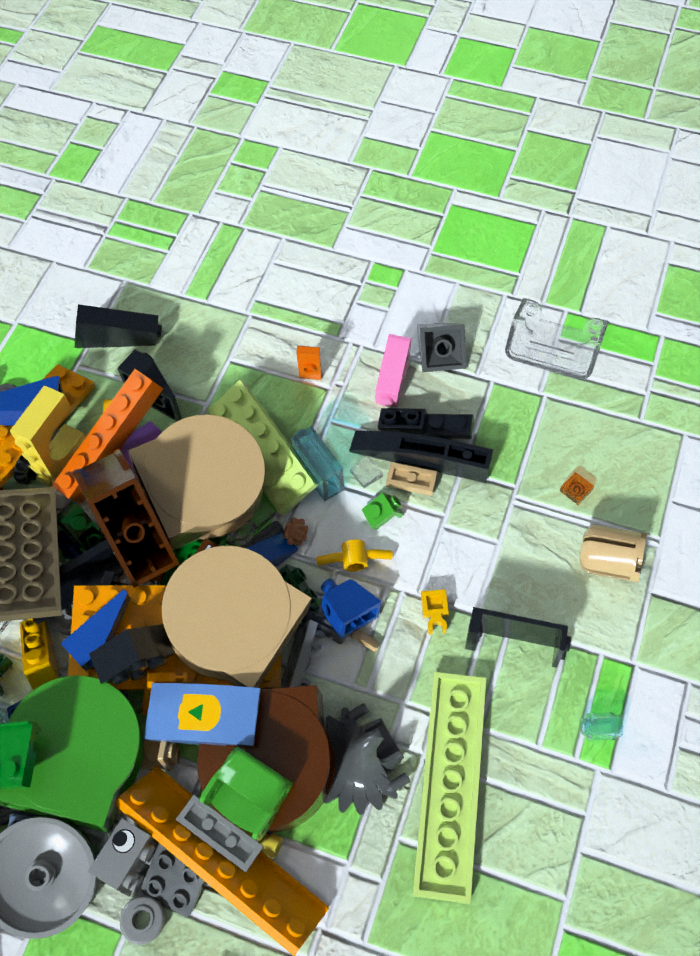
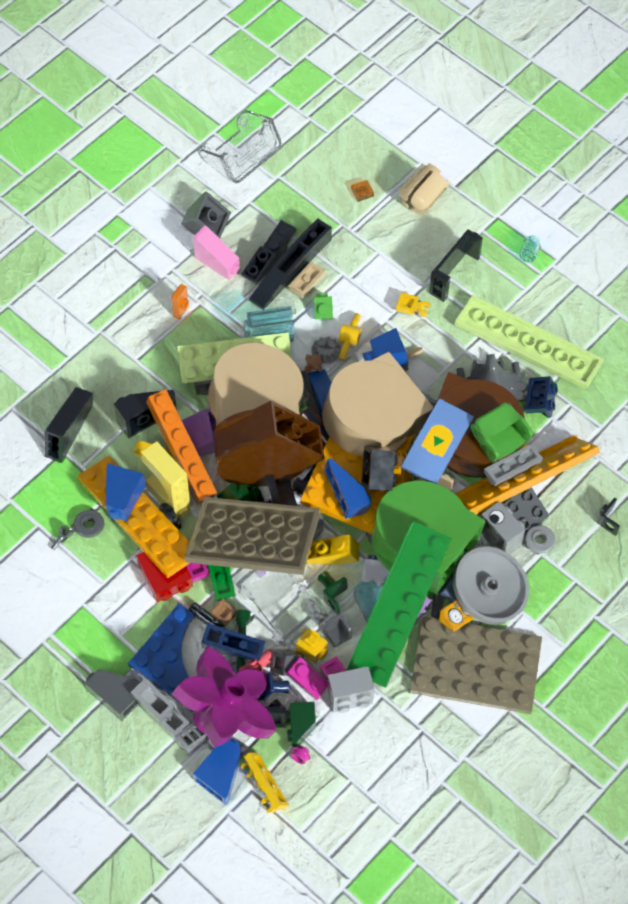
camera: 70 degrees left, 0 degrees up
none -> light grey gear [311,336,341,363]
none -> dark blue bracket [524,376,558,418]

